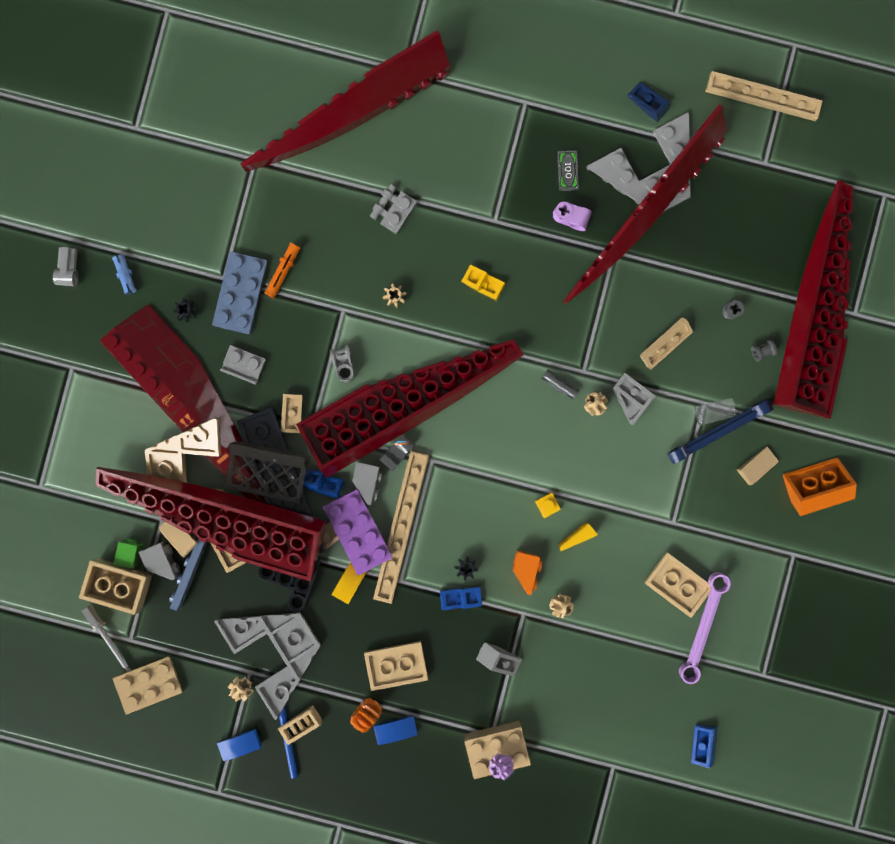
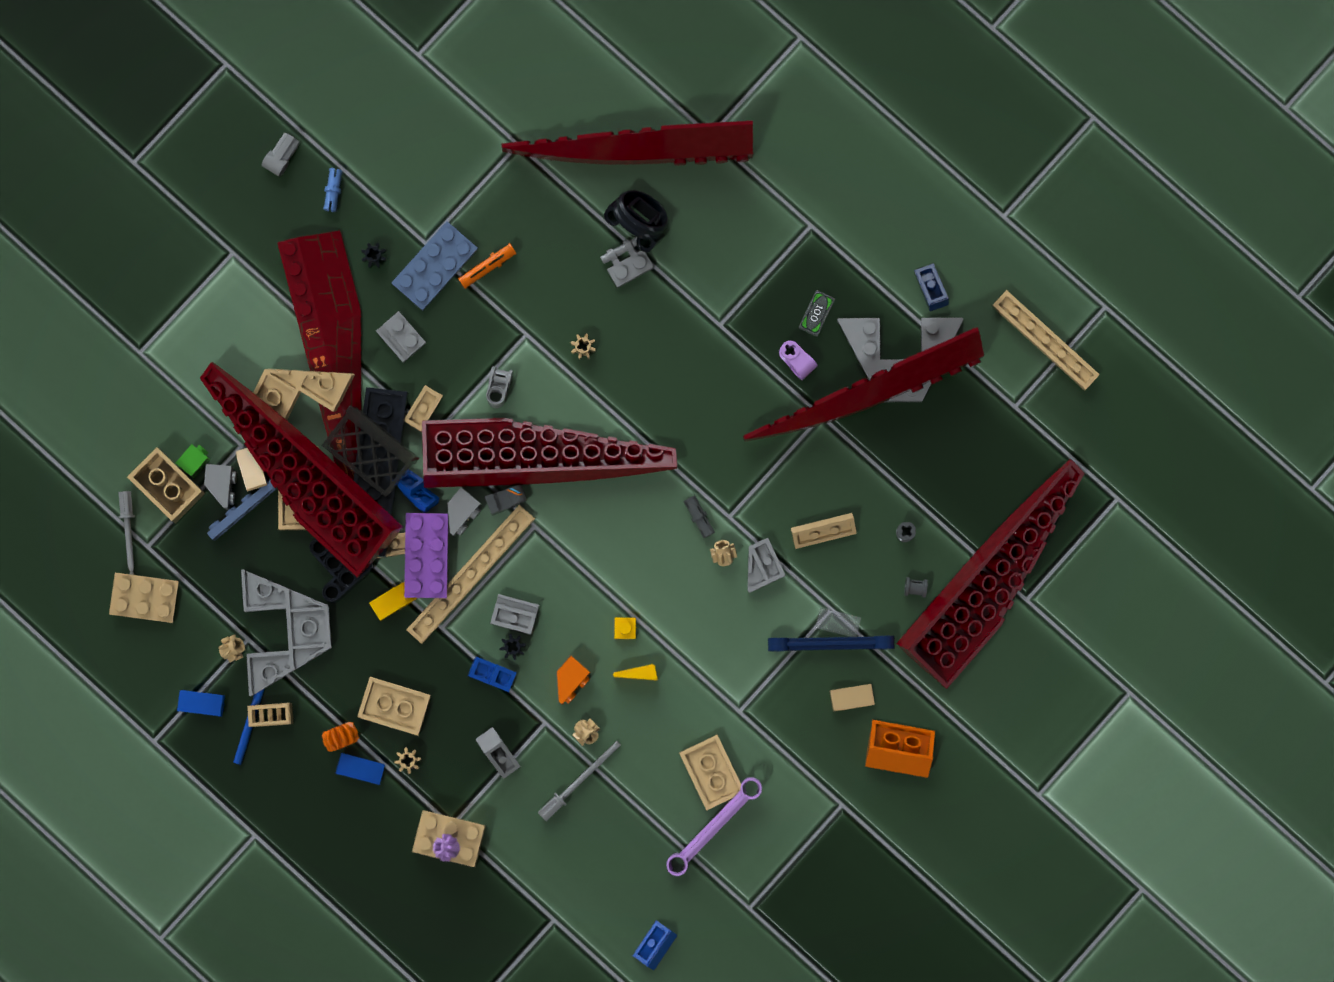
camera: 25 degrees right, 5 degrees down
yellow slope [461,265,506,301] -> none
none -> tan gear [394,748,421,774]
none -> light grey plate [490,594,539,635]
none -> light grey piece [537,741,621,821]
none -> black piece [604,190,668,252]

